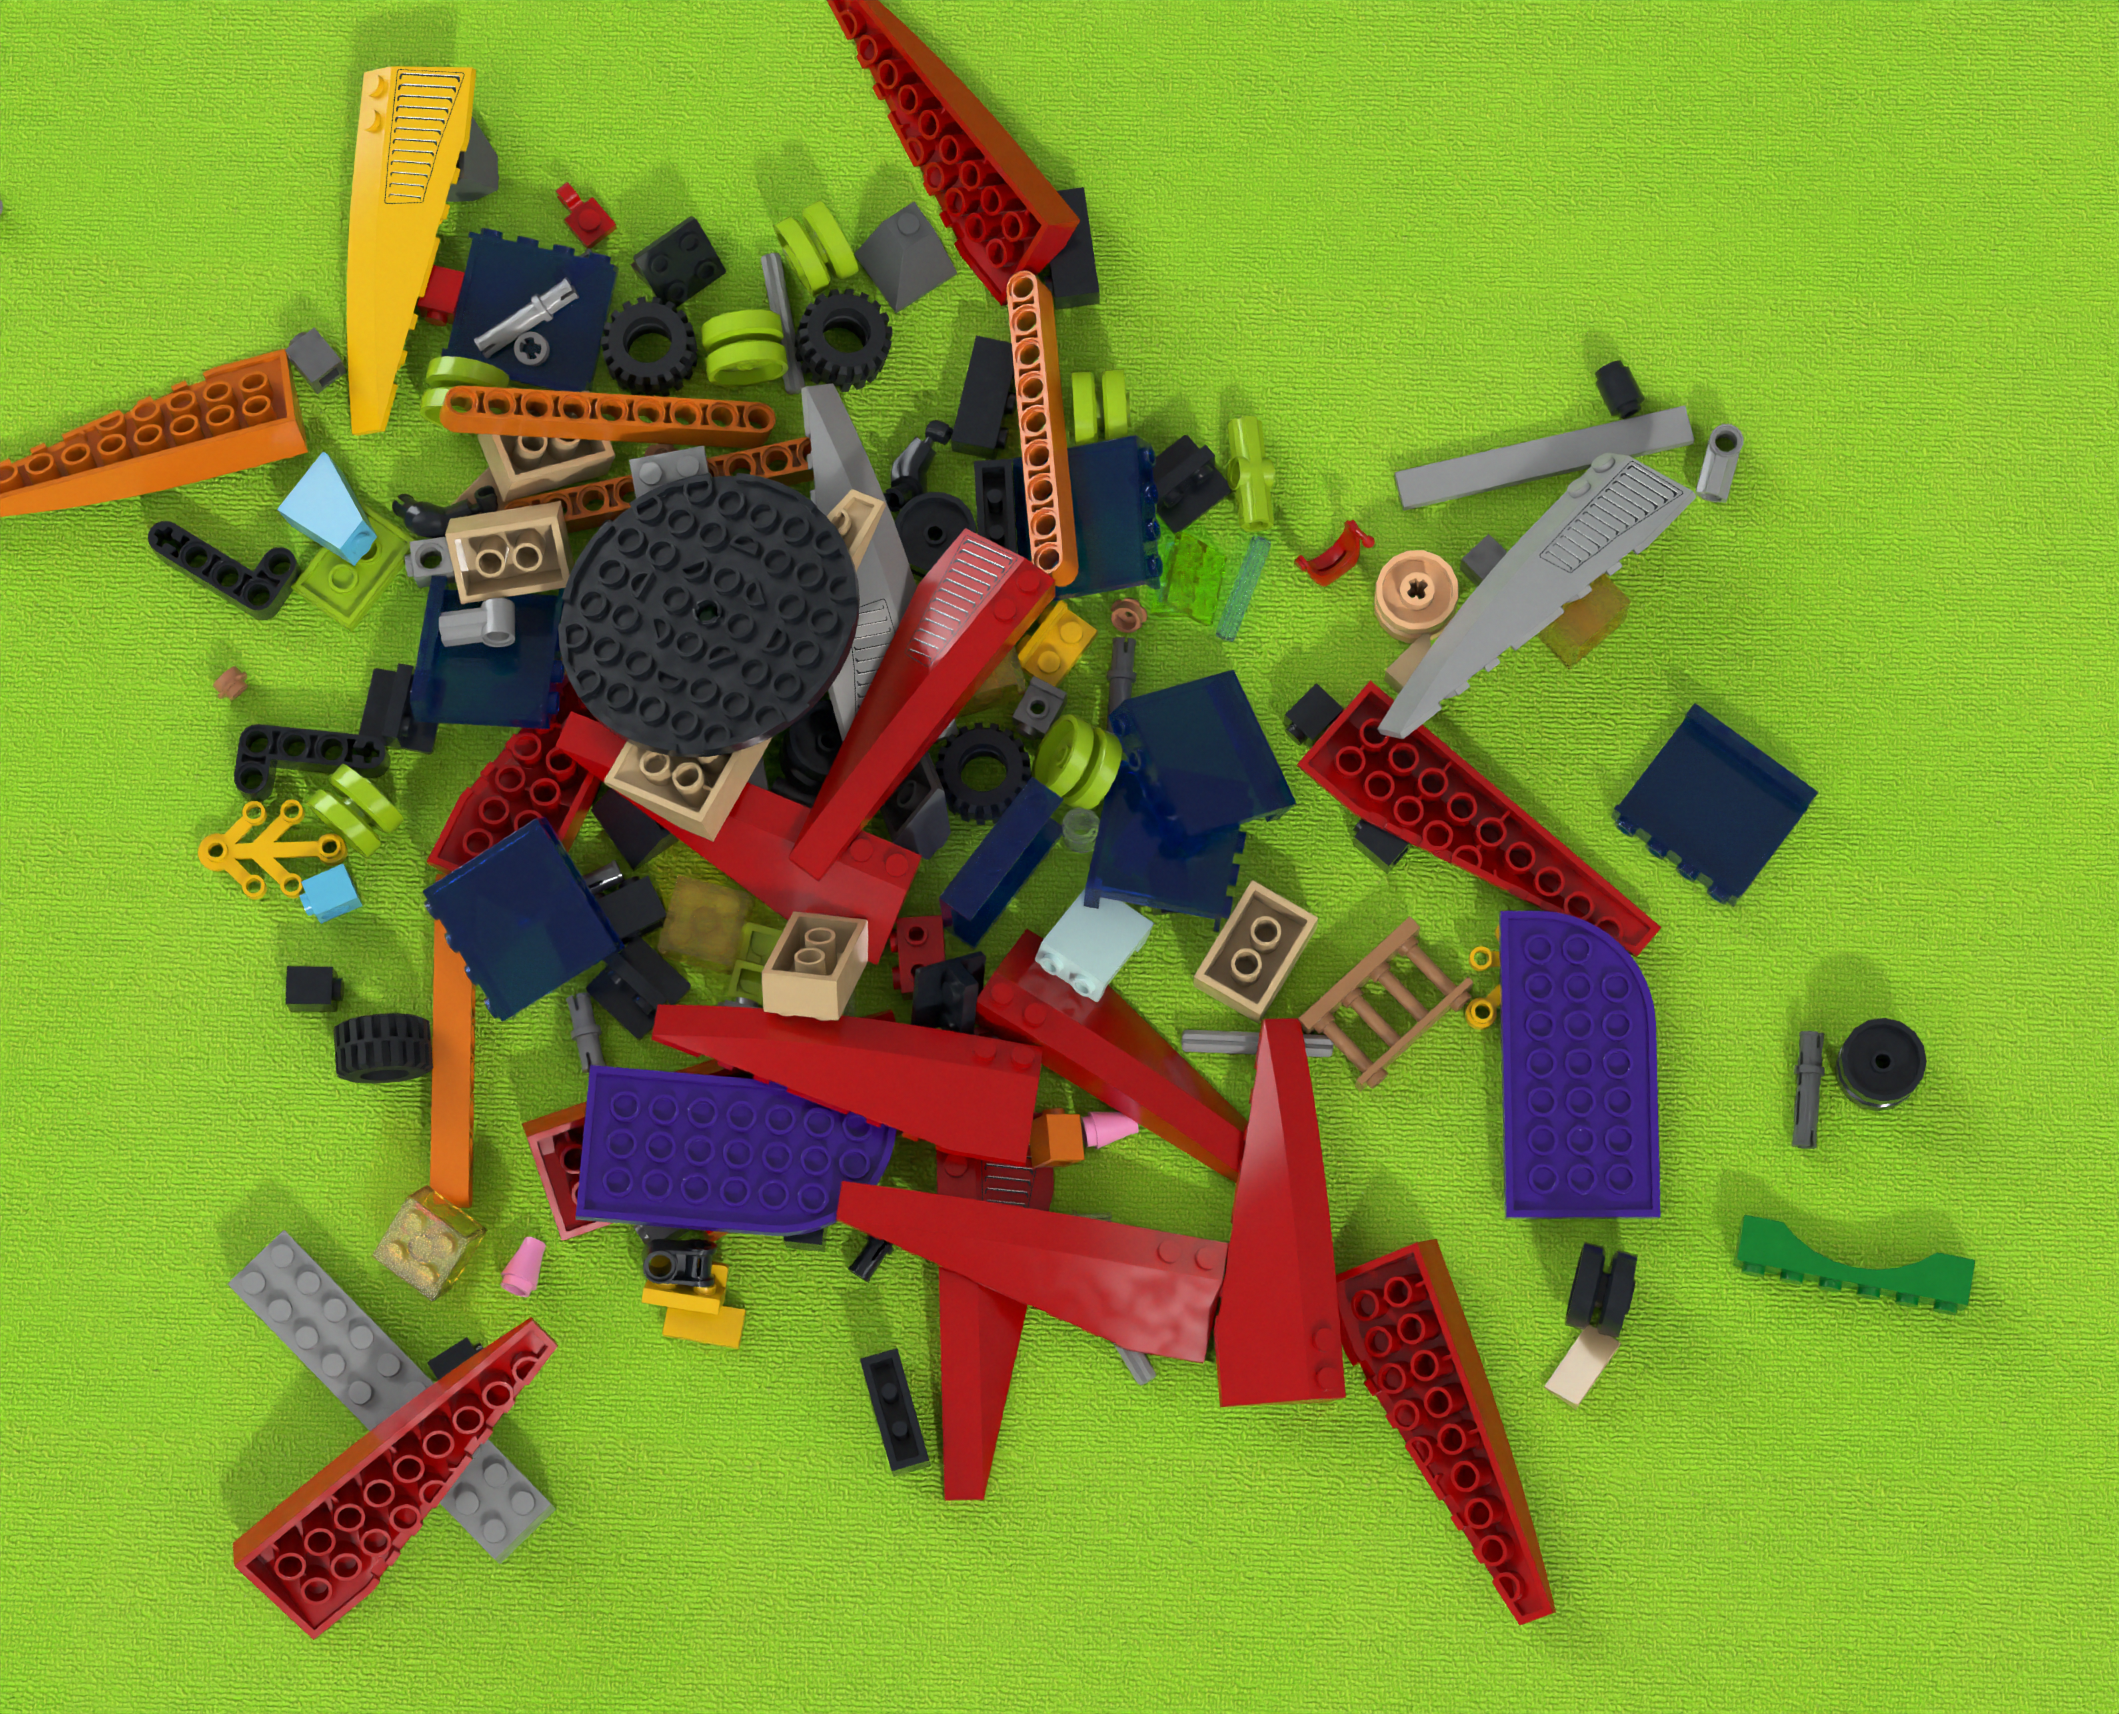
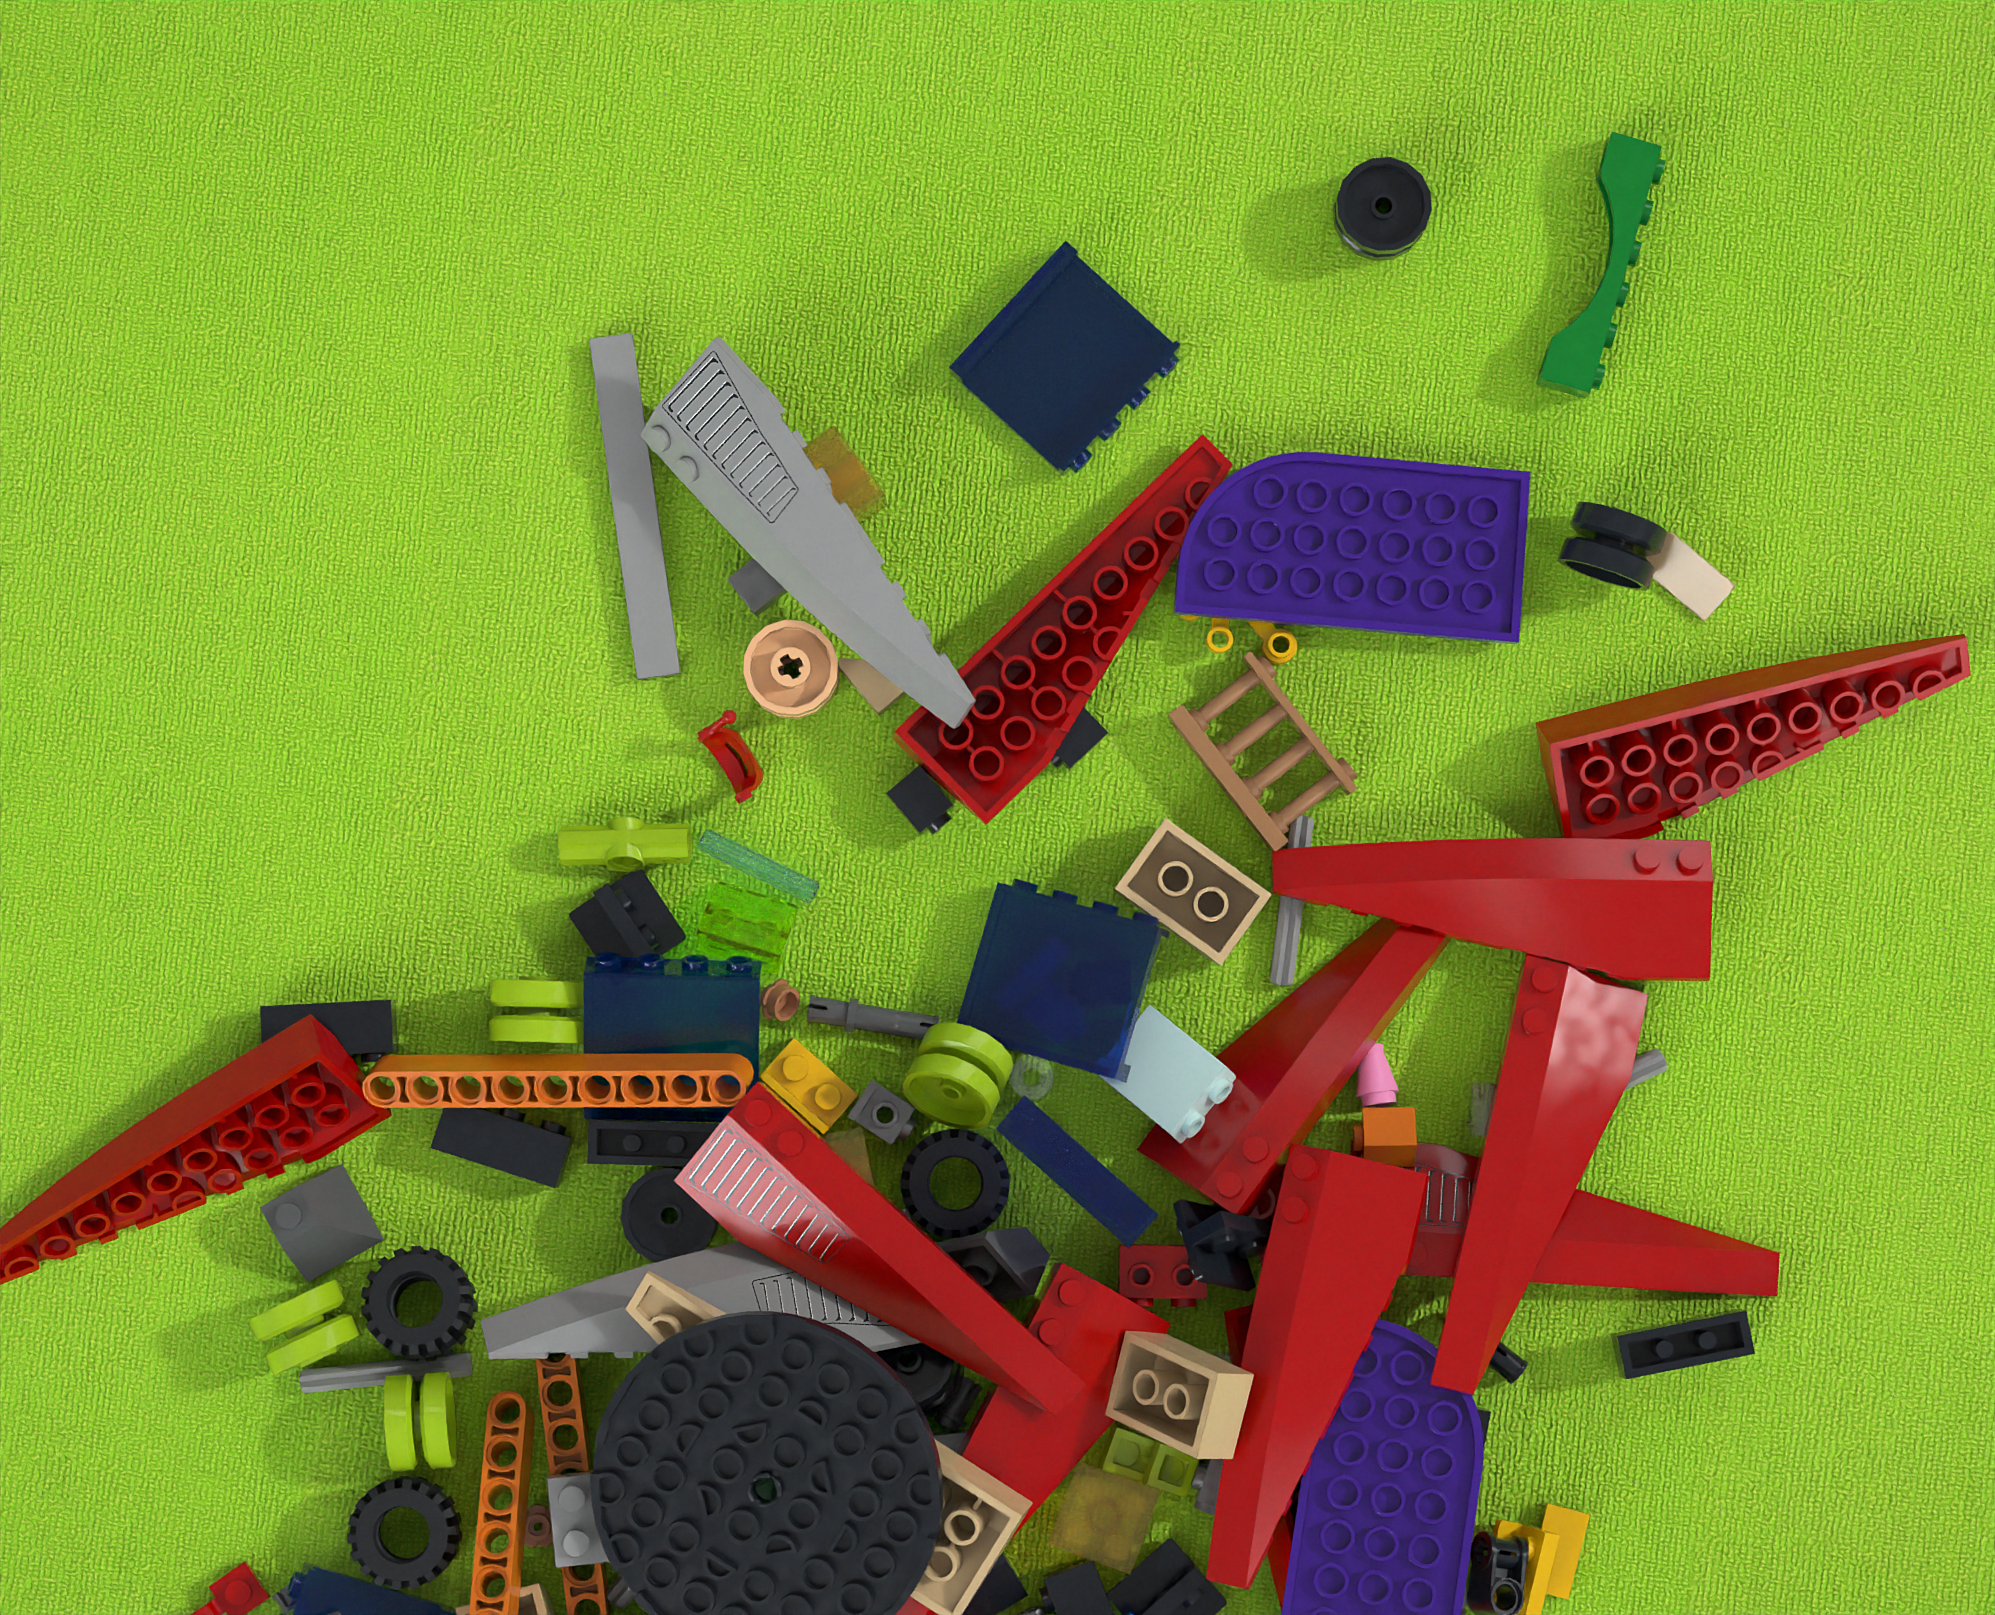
camera: 90 degrees left, 10 degrees up
black bracket [630,216,726,308] -> none
black arm [883,420,953,512] -> none
clear blue panel [1108,670,1297,851] -> none
black brick [1595,360,1645,419] -> none
light grey piece [1695,424,1744,503] -> none
dark grey pin [1792,1031,1825,1149] -> none

